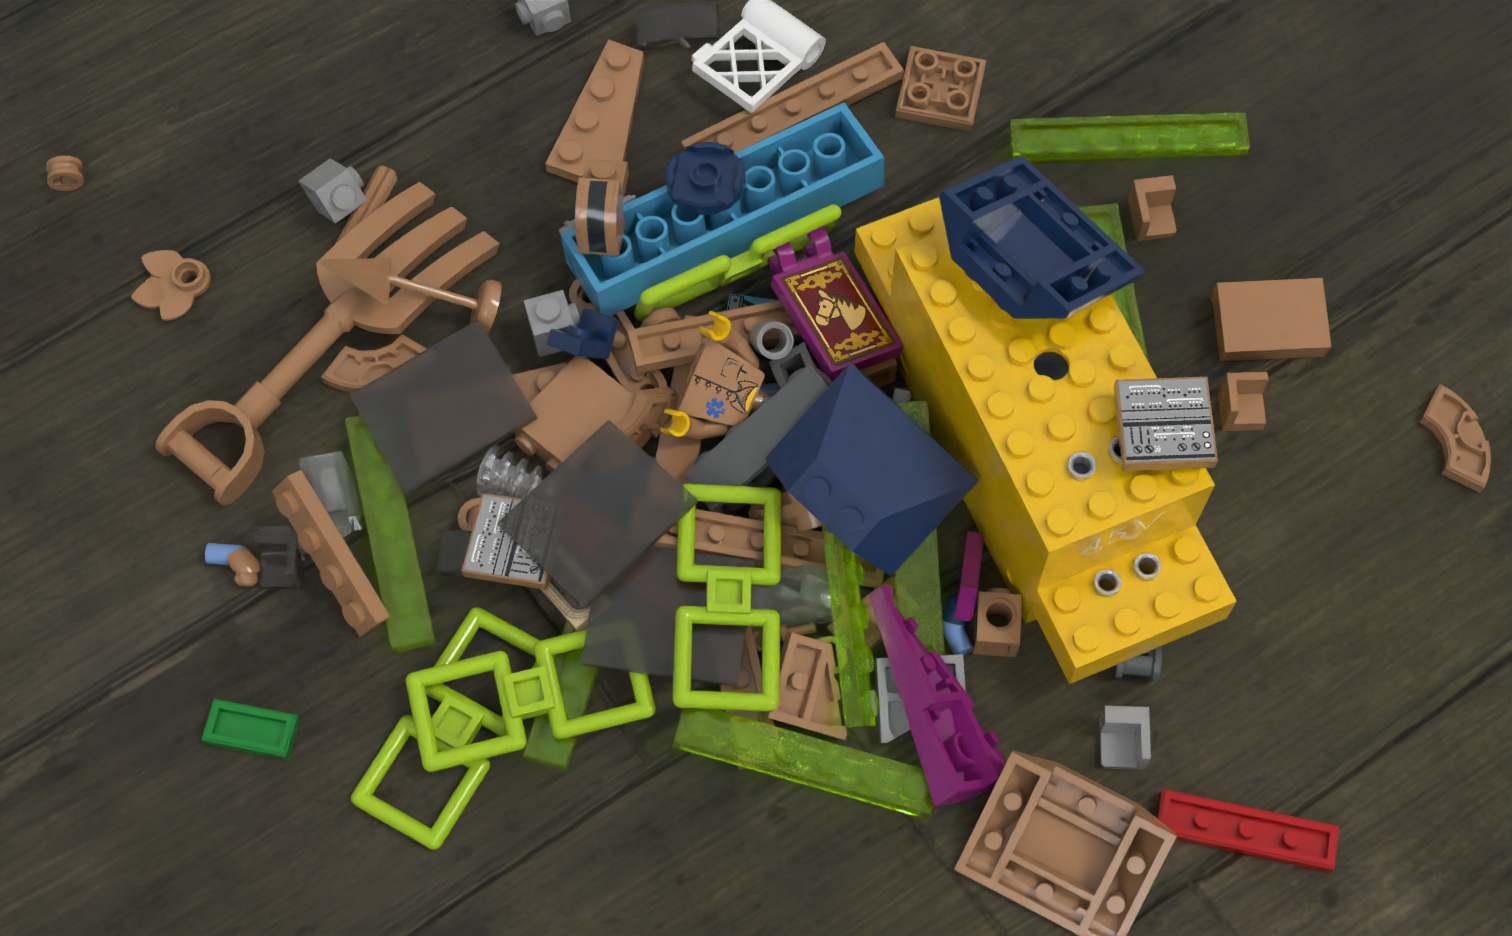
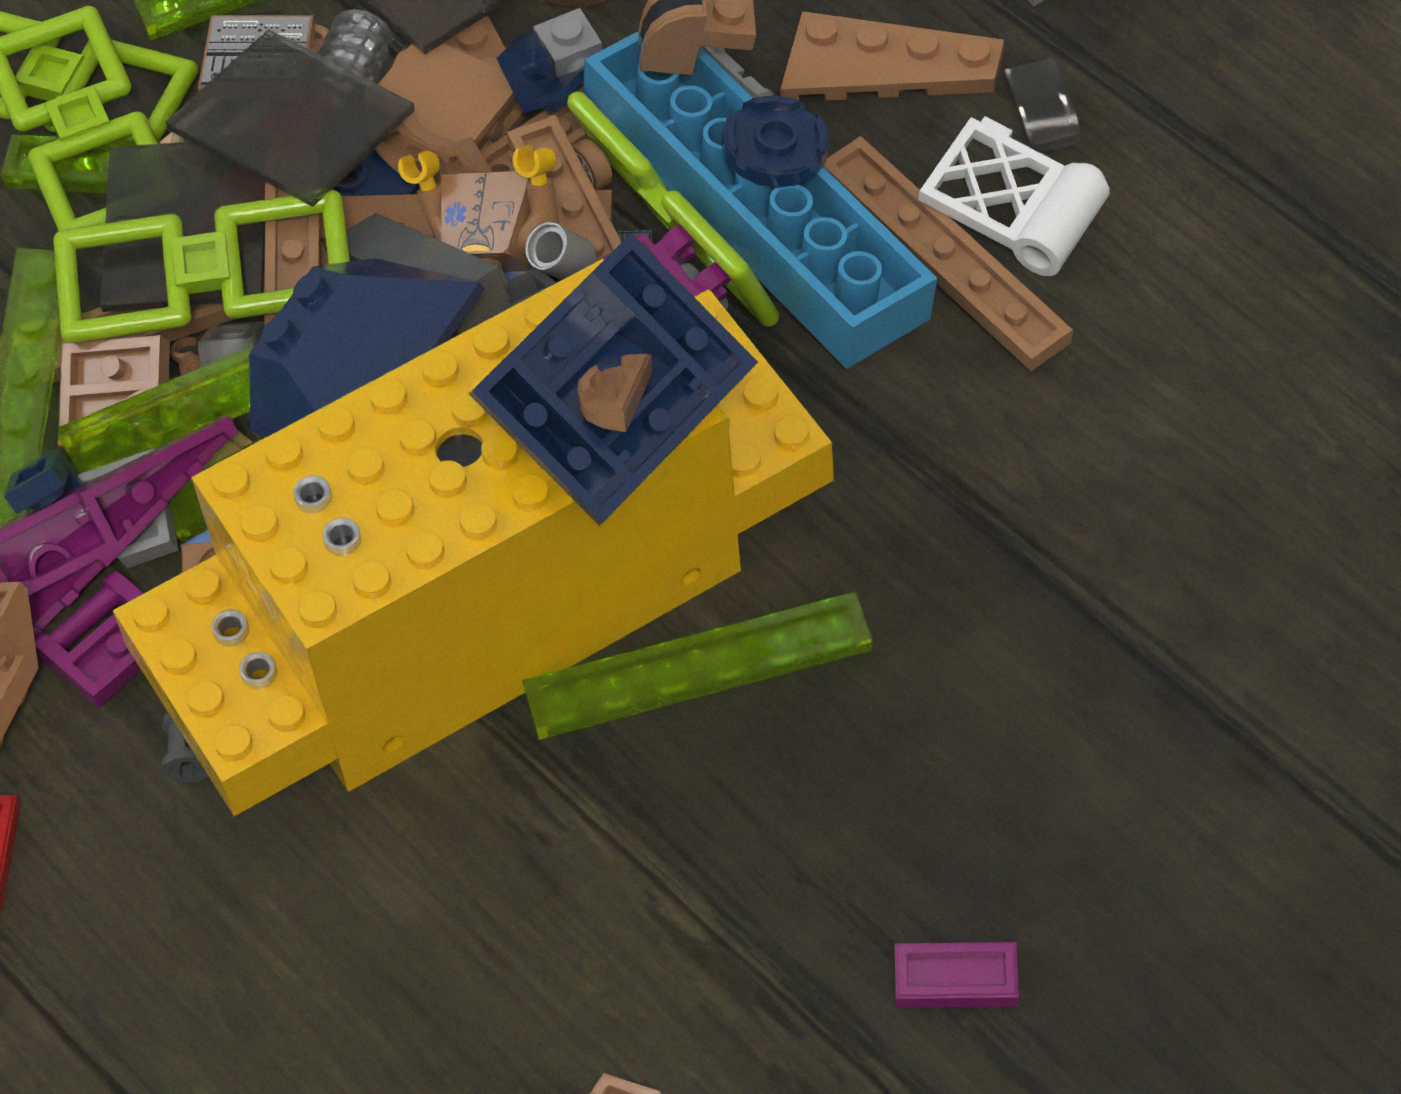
camera: 85 degrees right, 10 degrees down
medium nougat tile [895,46,986,132] -> none
clear neon green plate [1009,112,1250,161] -> none
light grey panel [1099,706,1151,770] -> none
tile [1113,377,1218,471] -> none
medium nougat panel [1128,175,1177,241] -> none
medium nougat container [1210,278,1331,361] -> none
medium nougat panel [1218,372,1269,431] -> none
none -> dark blue bracket [4,447,83,514]
none -> magenta plate [35,571,144,708]
none -> medium nougat tile [578,354,653,432]
none -> magenta tile [895,942,1019,1008]

